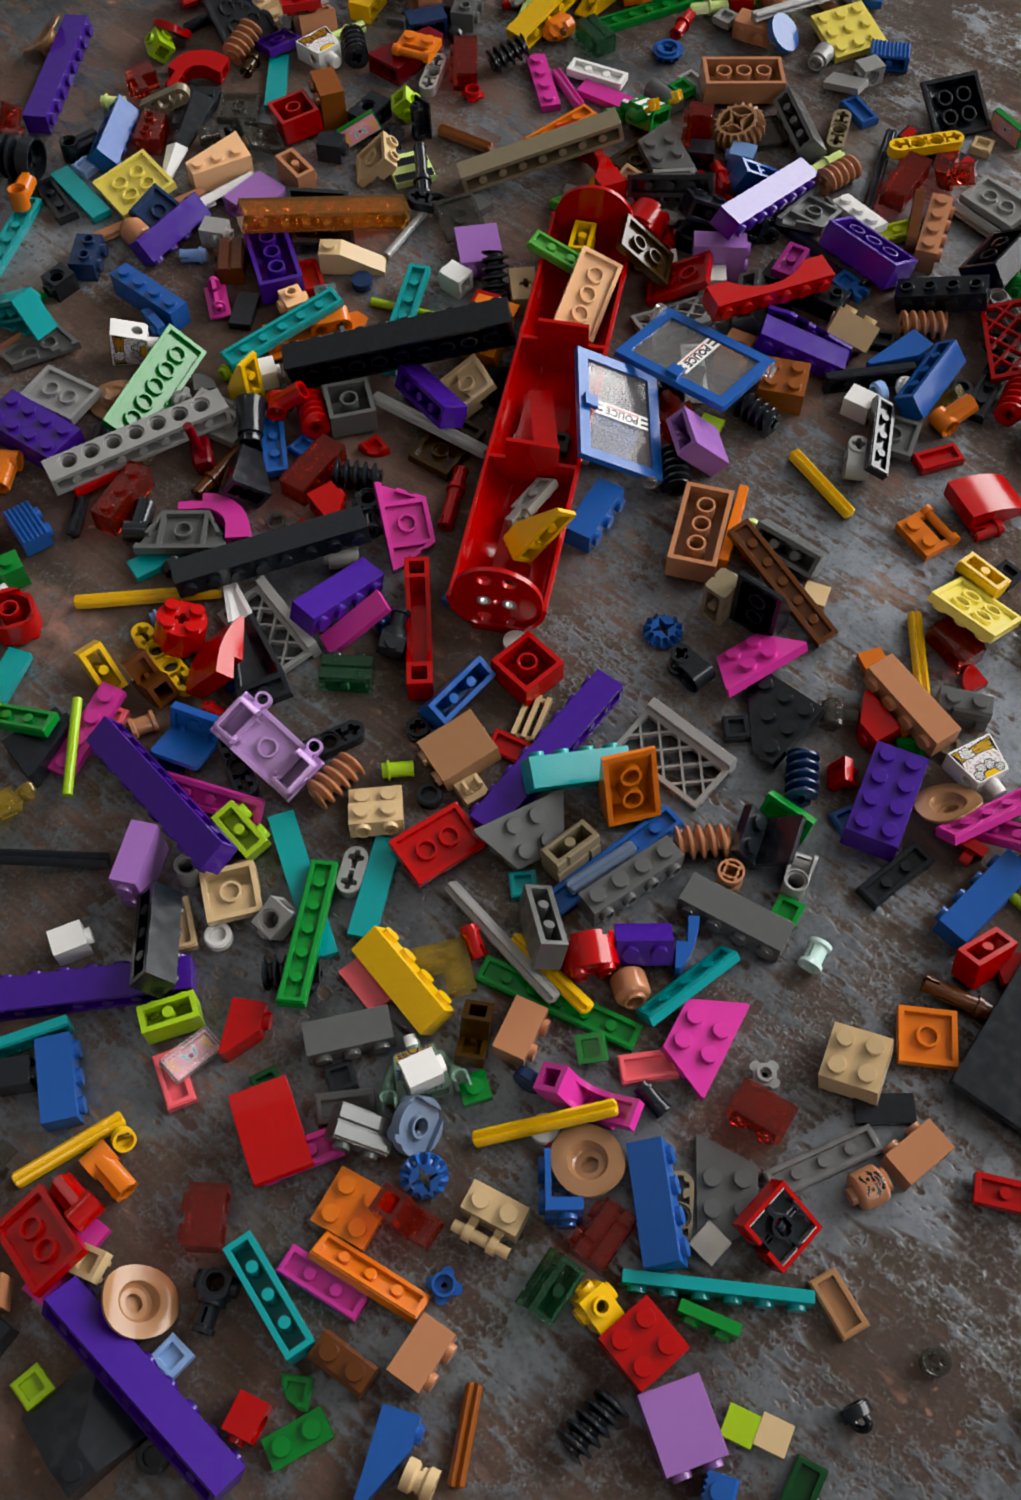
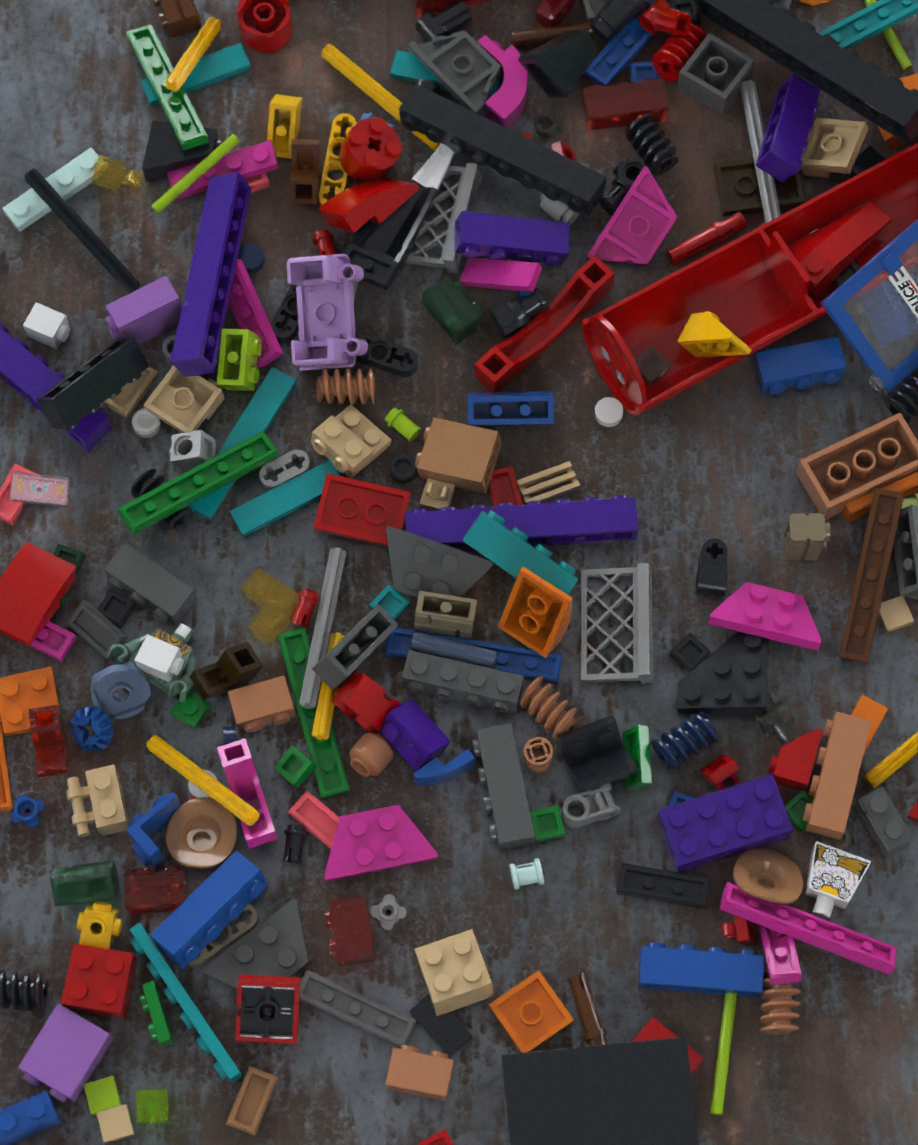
camera: 50 degrees right, 10 degrees up
nougat bush [127,709,160,740] -> none
lime brick [136,989,206,1045] -> none
blue bracket [151,701,220,771] -> none
red slope [218,997,273,1063] -> none
red slope [307,481,347,517] -> none
dark grey brick [324,1101,392,1162] -> none
coral tile [338,958,393,1009] -> none
yellow brick [351,926,456,1036] -> none
red tile [358,435,391,458] -> none
black bush [406,716,430,743] -> none
red brick [491,631,564,707] -> none
light grey hinge [505,477,559,528] -> none
teal tile [635,945,741,1027] -> none
blue gear [643,612,683,649] -> none
tile [688,1220,732,1267] -> none
black slope [729,571,791,637] -> none
nougat head [844,1164,893,1211] -> none
red slope [951,926,1019,990] -> none
none -> clear neon green plate [136,1089,169,1123]

